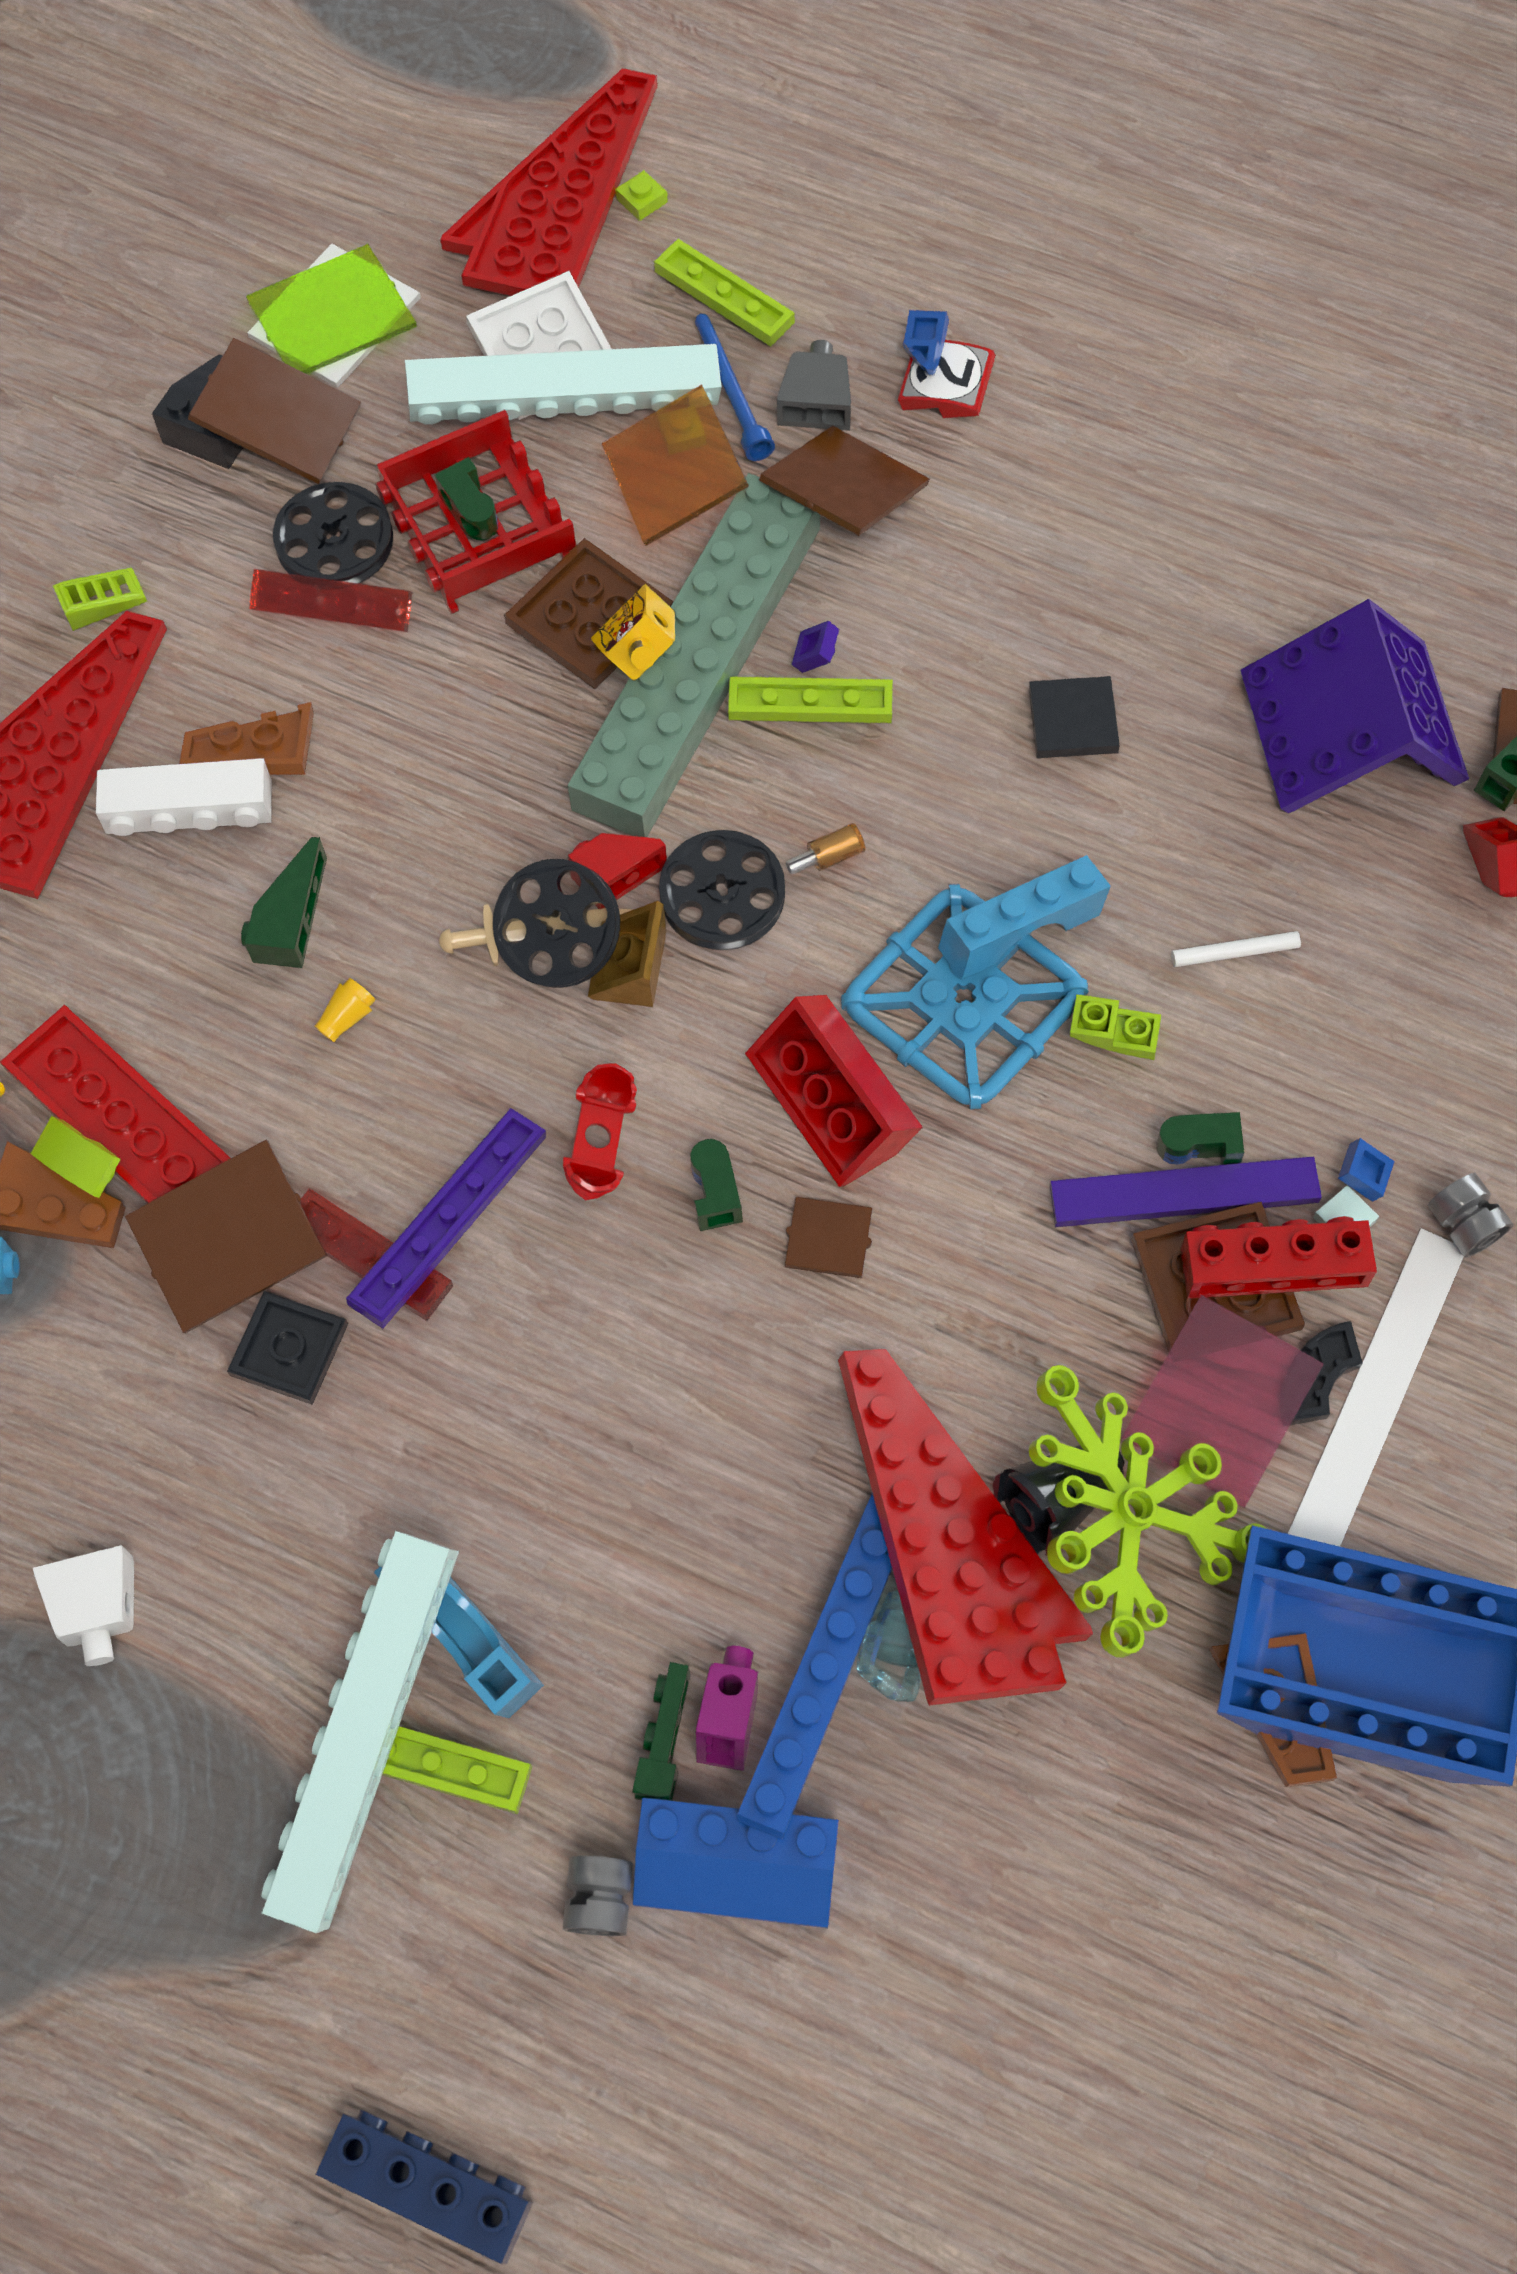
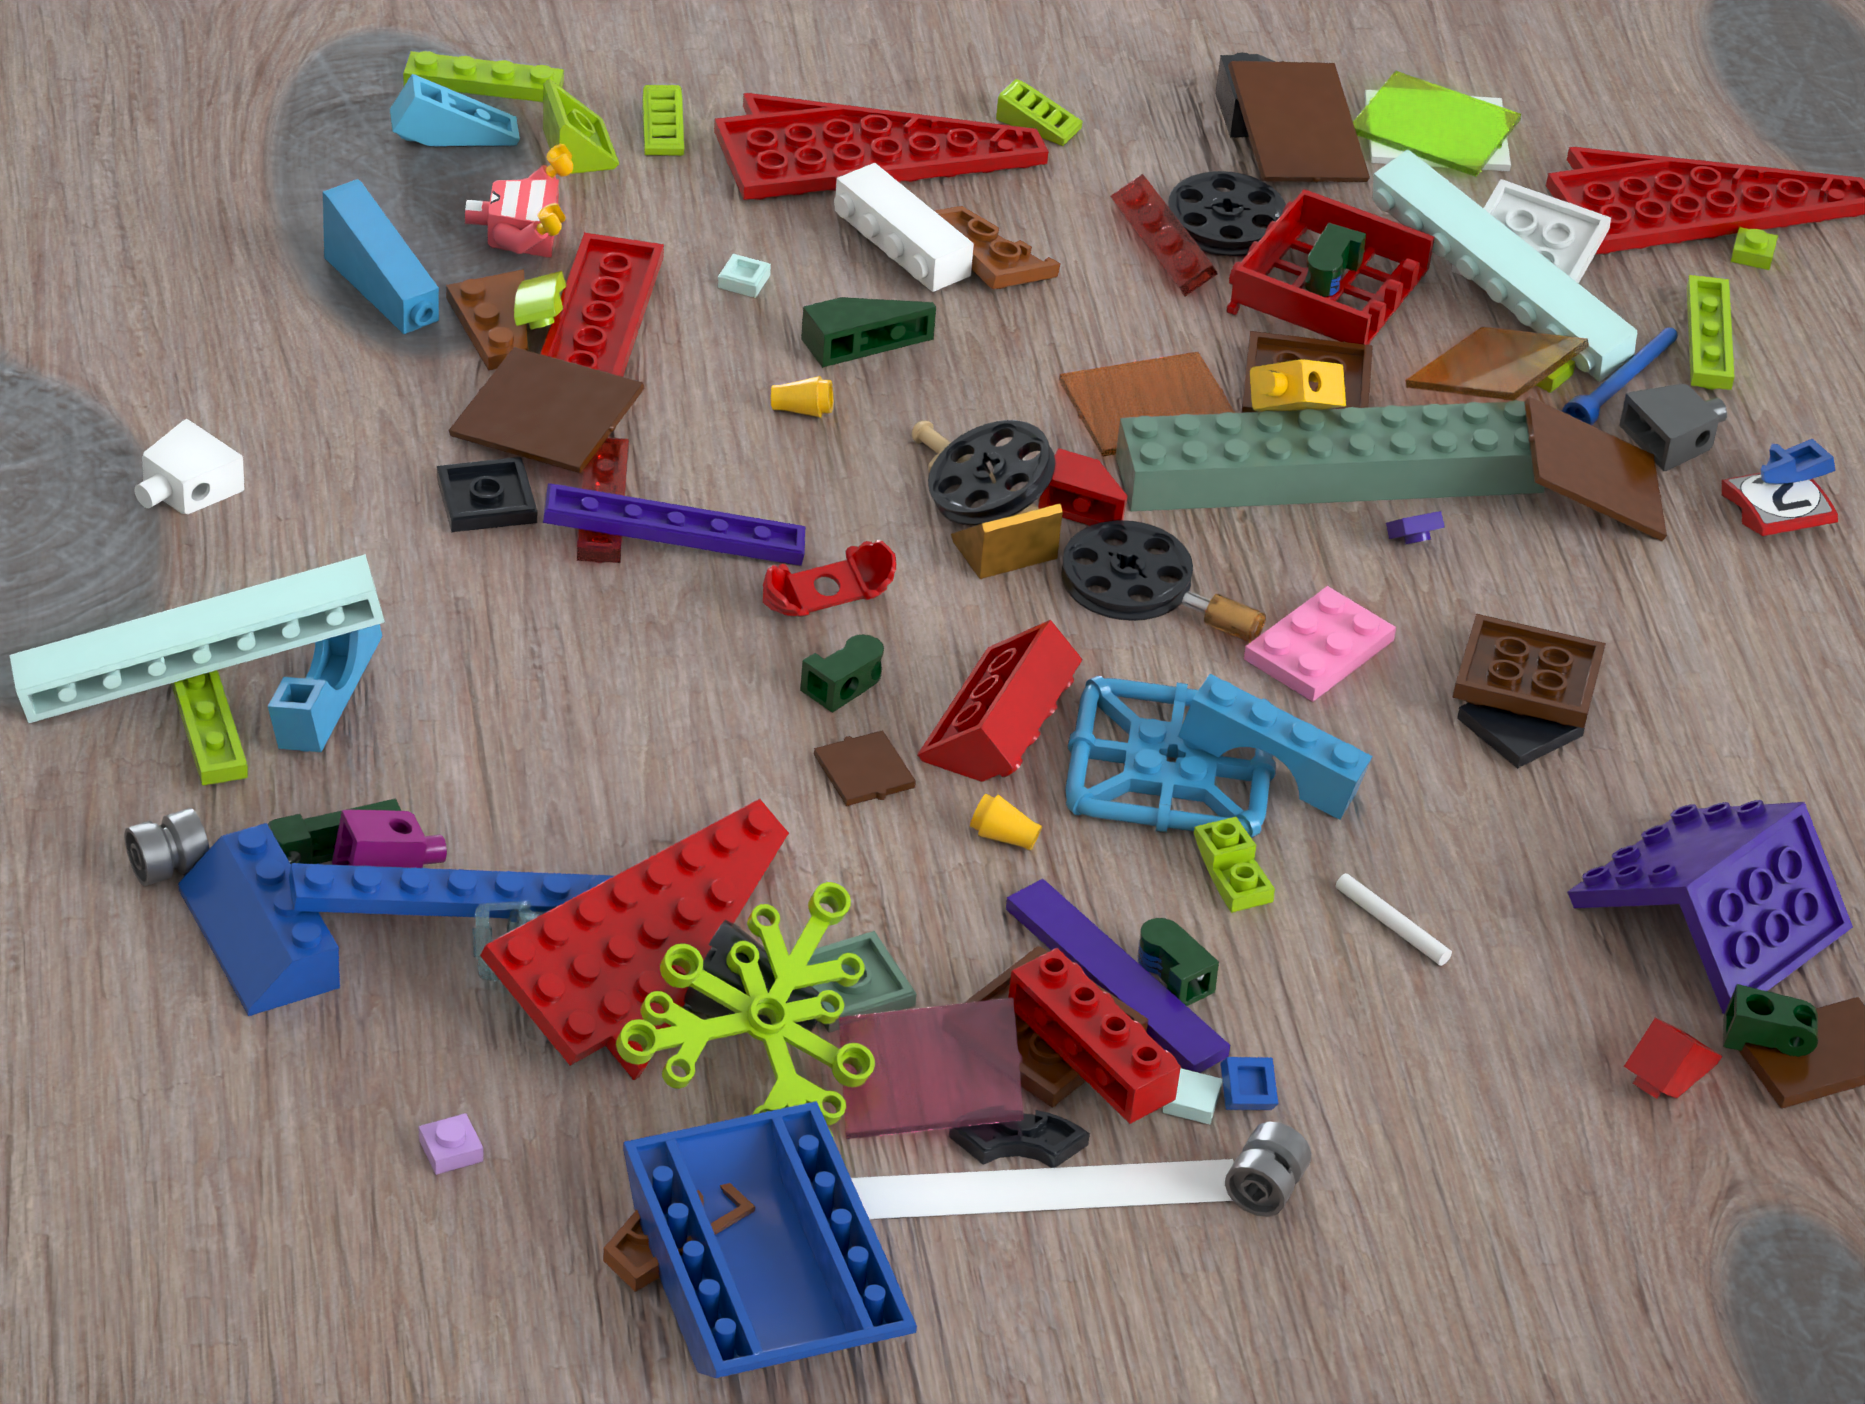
camera: 50 degrees right, 25 degrees down
lime plate [728,677,893,723] -> none
none -> lavender plate [419,1113,483,1175]
none -> light aqua tile [718,254,771,298]
none -> sand green tile [806,931,917,1033]
none -> yellow cone [970,793,1042,851]
none -> clear orange piece [1059,352,1235,457]
none -> bright pink plate [1244,586,1396,702]
none -> reddish brown plate [1452,614,1606,728]

